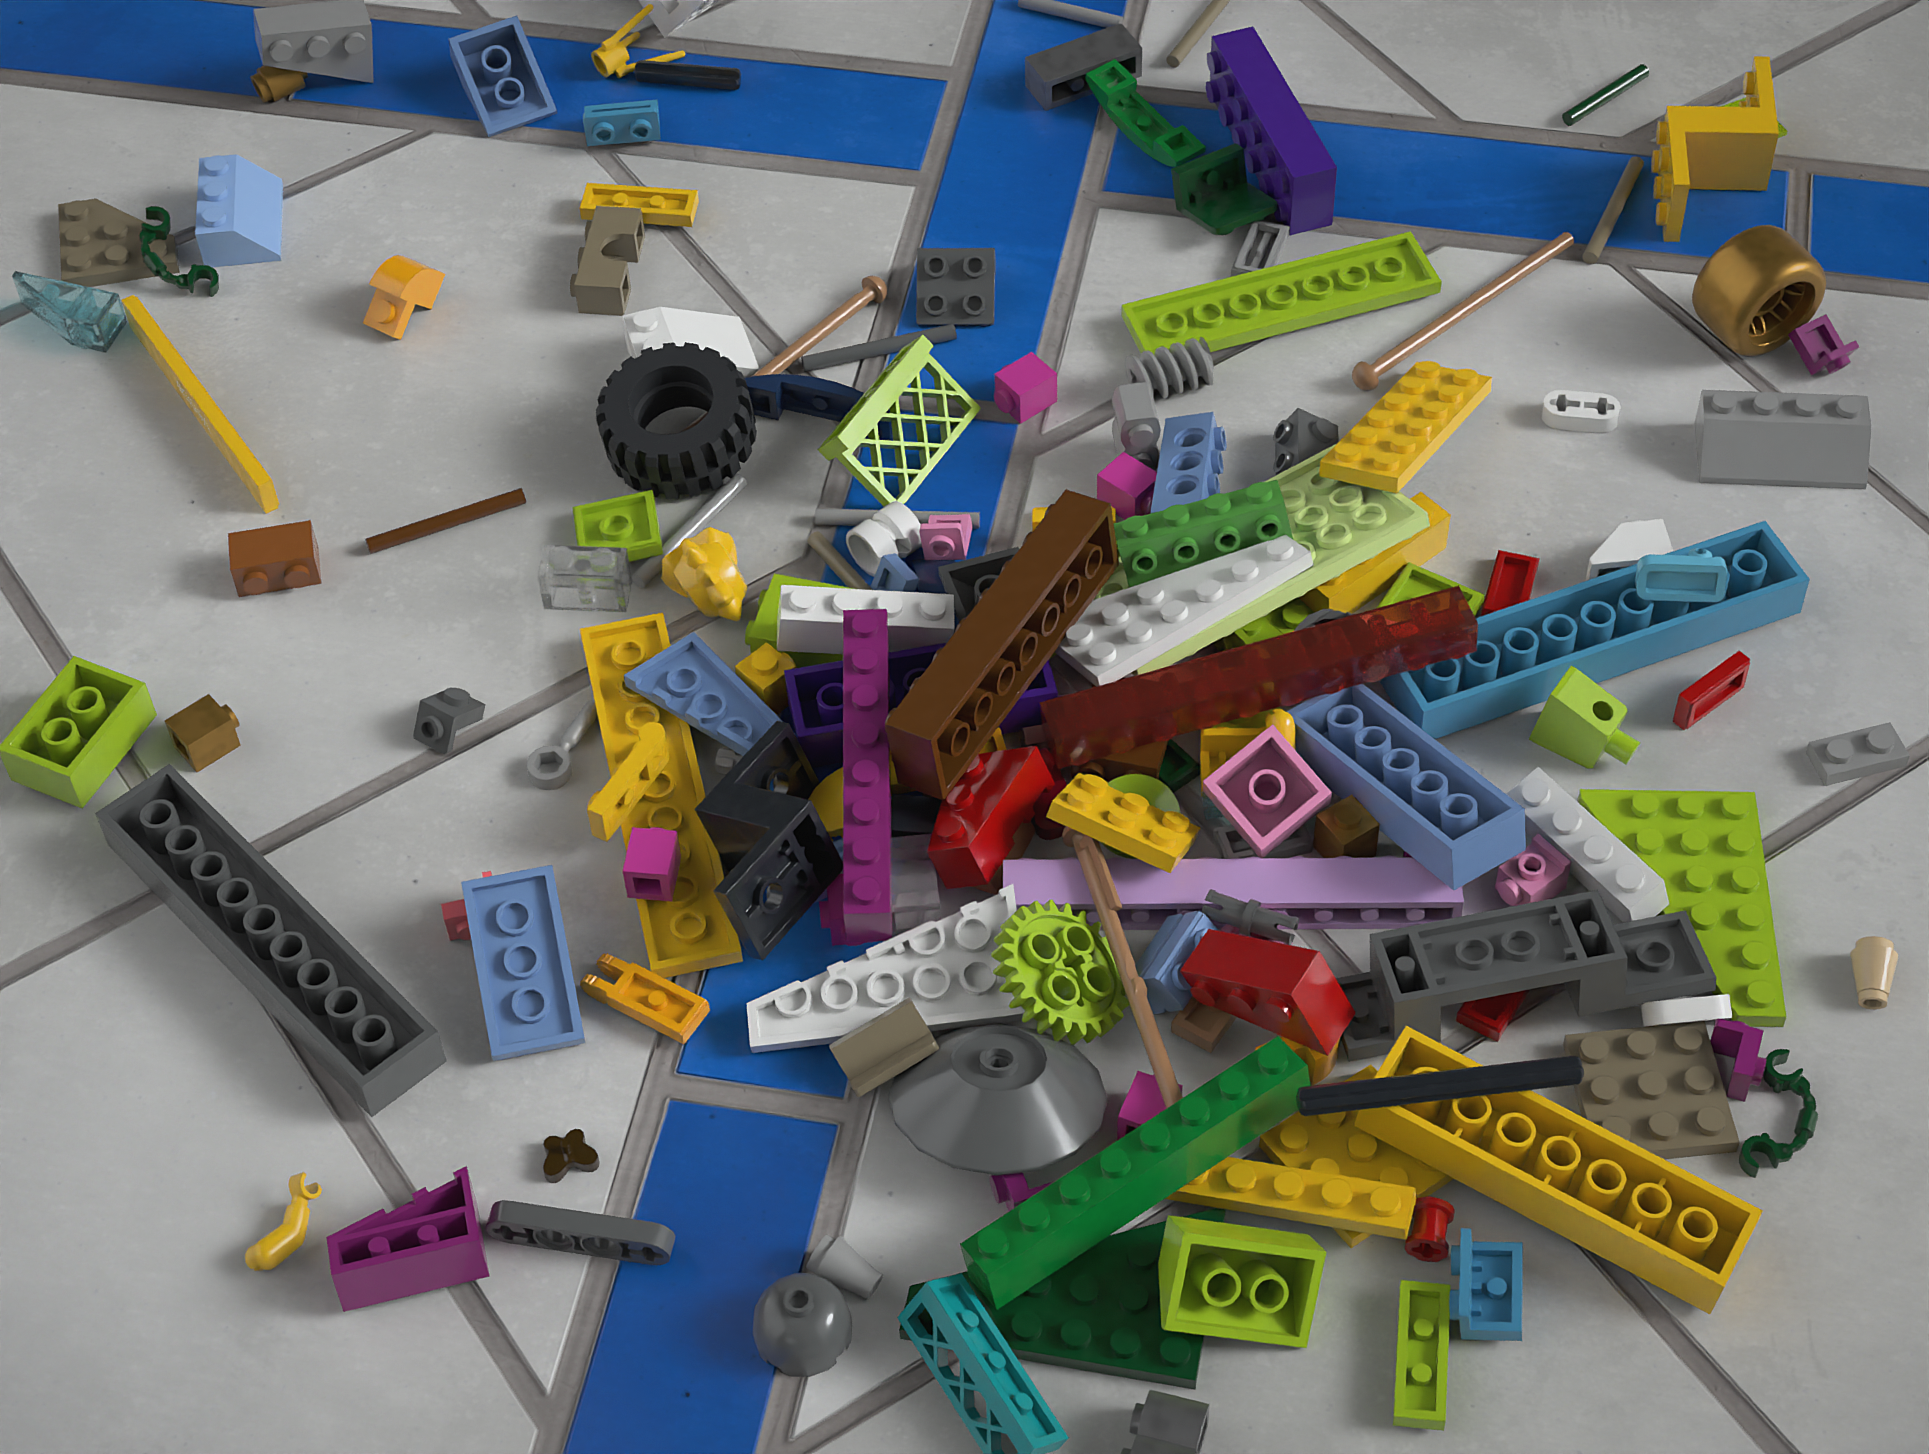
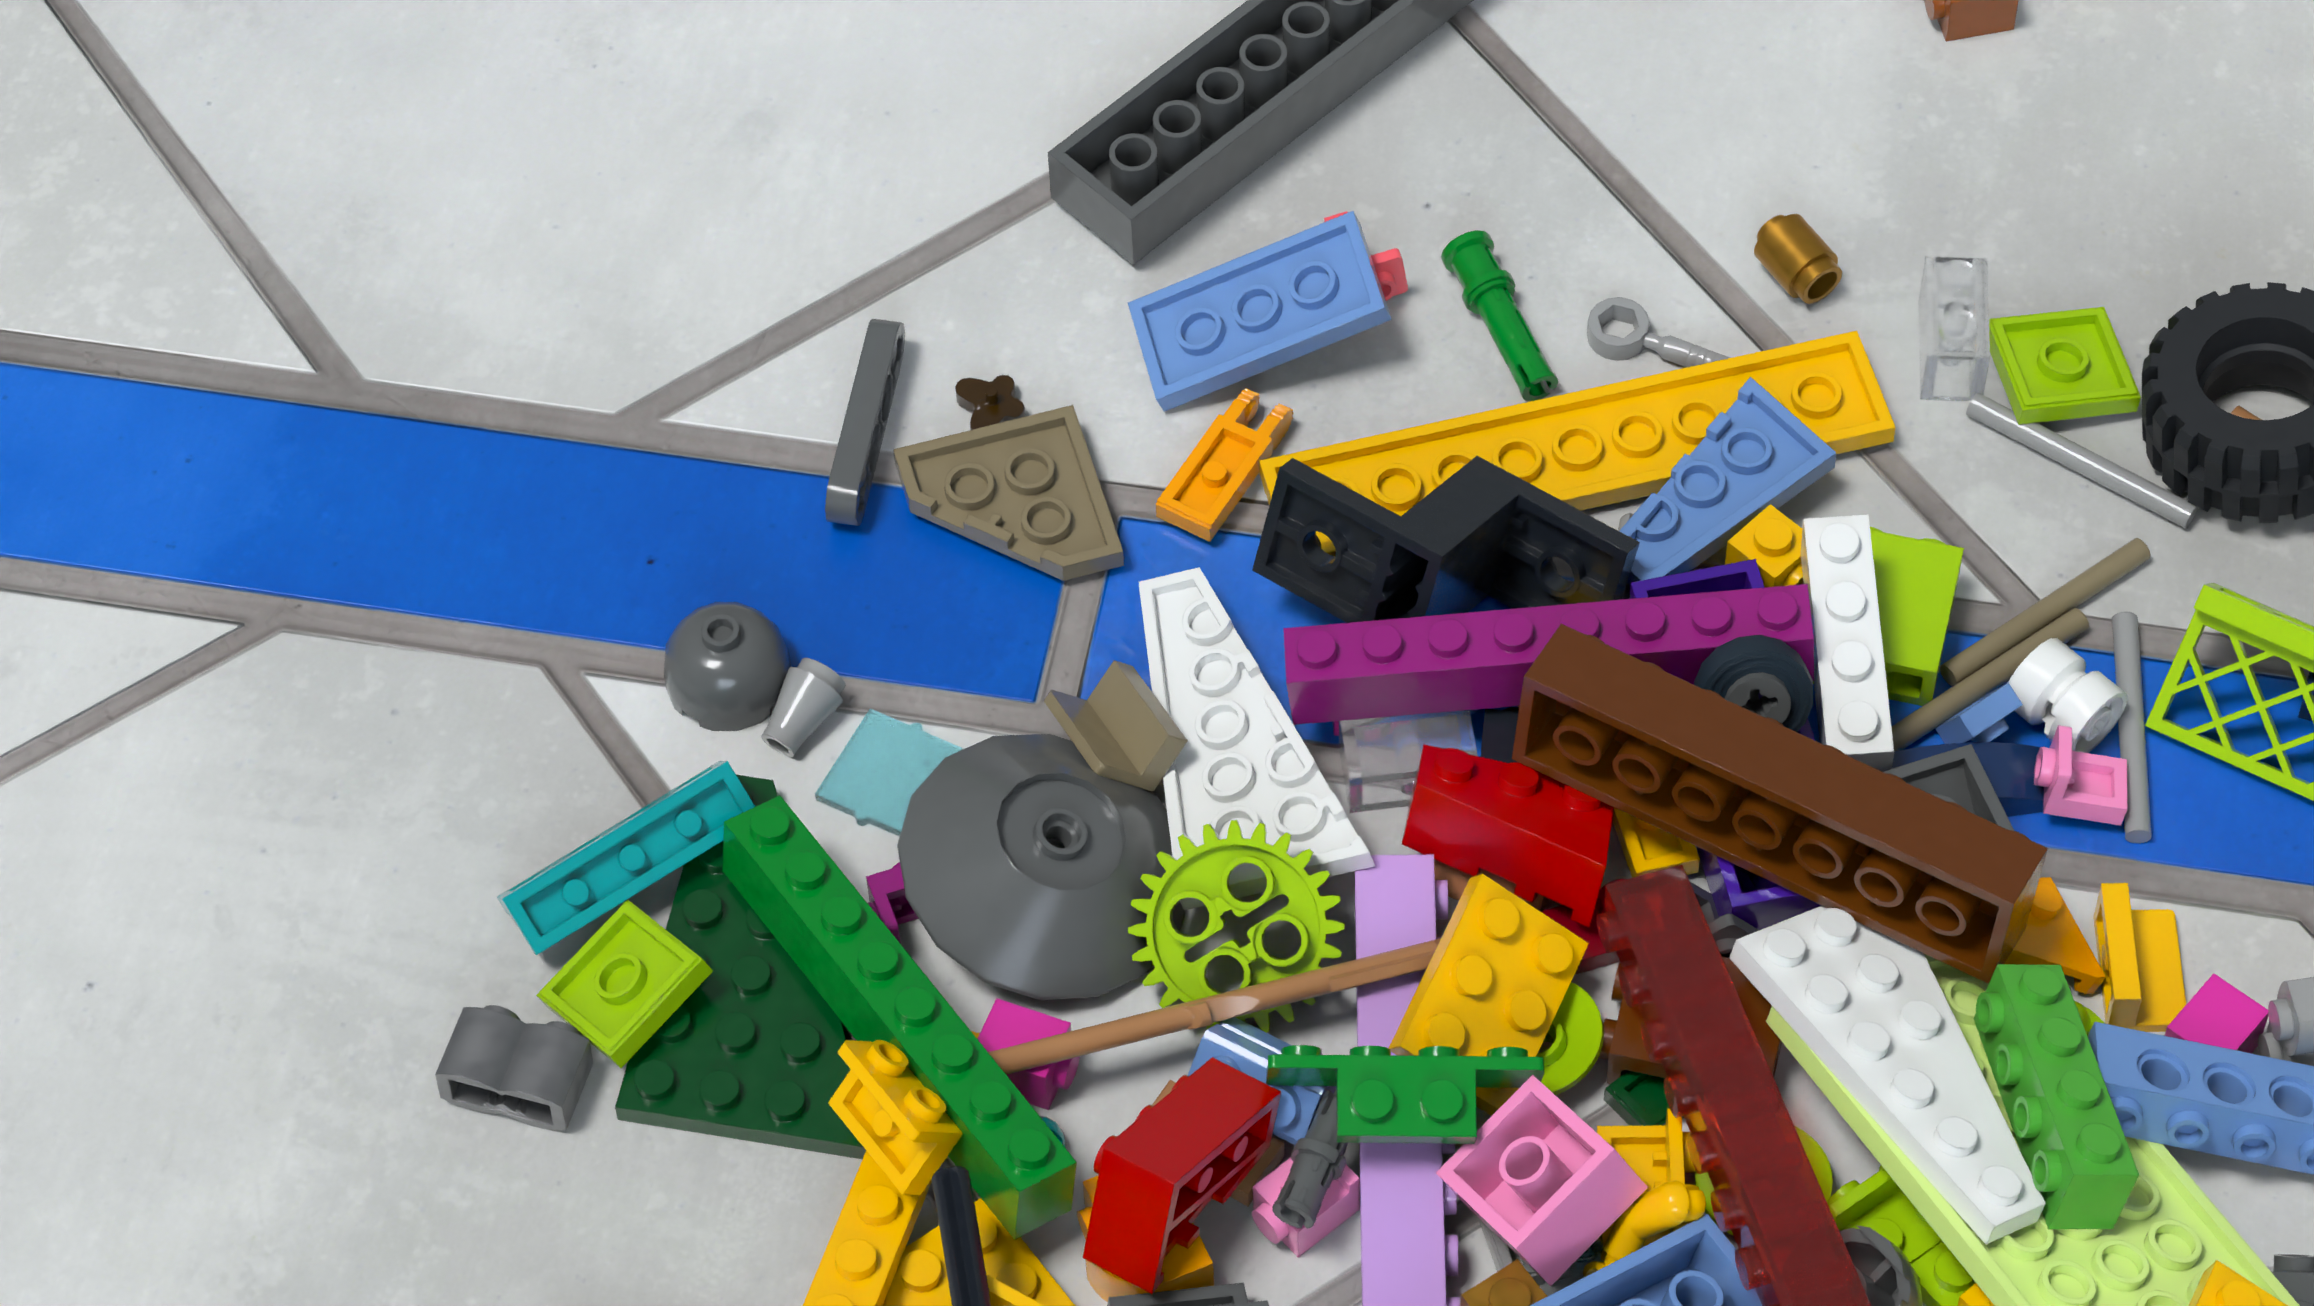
camera: 90 degrees right, 5 degrees up
yellow arm [245,1172,322,1271] -> none
magenta wedge [326,1166,490,1312] -> none
reddish brown bar [365,488,526,554] -> none
dark grey bracket [413,687,486,754] -> none
yellow plate [587,722,669,842] -> none
dark pink brick [622,827,681,901] -> none
yellow head [661,527,747,621] -> none
lime slope [1158,1215,1326,1348] -> none
none -> lime plate [536,899,713,1068]
none -> clear light blue piece [815,709,963,836]
none -> yellow bracket [828,1040,963,1195]
none -> dark tan plate [893,405,1124,581]
none -> green bracket [1266,1045,1544,1144]
none -> green pin [1441,230,1558,401]
none -> black wheel [1694,635,1813,732]
none -> pearl gold brick [1754,214,1842,304]
none -> dark tan bar [1940,538,2151,687]

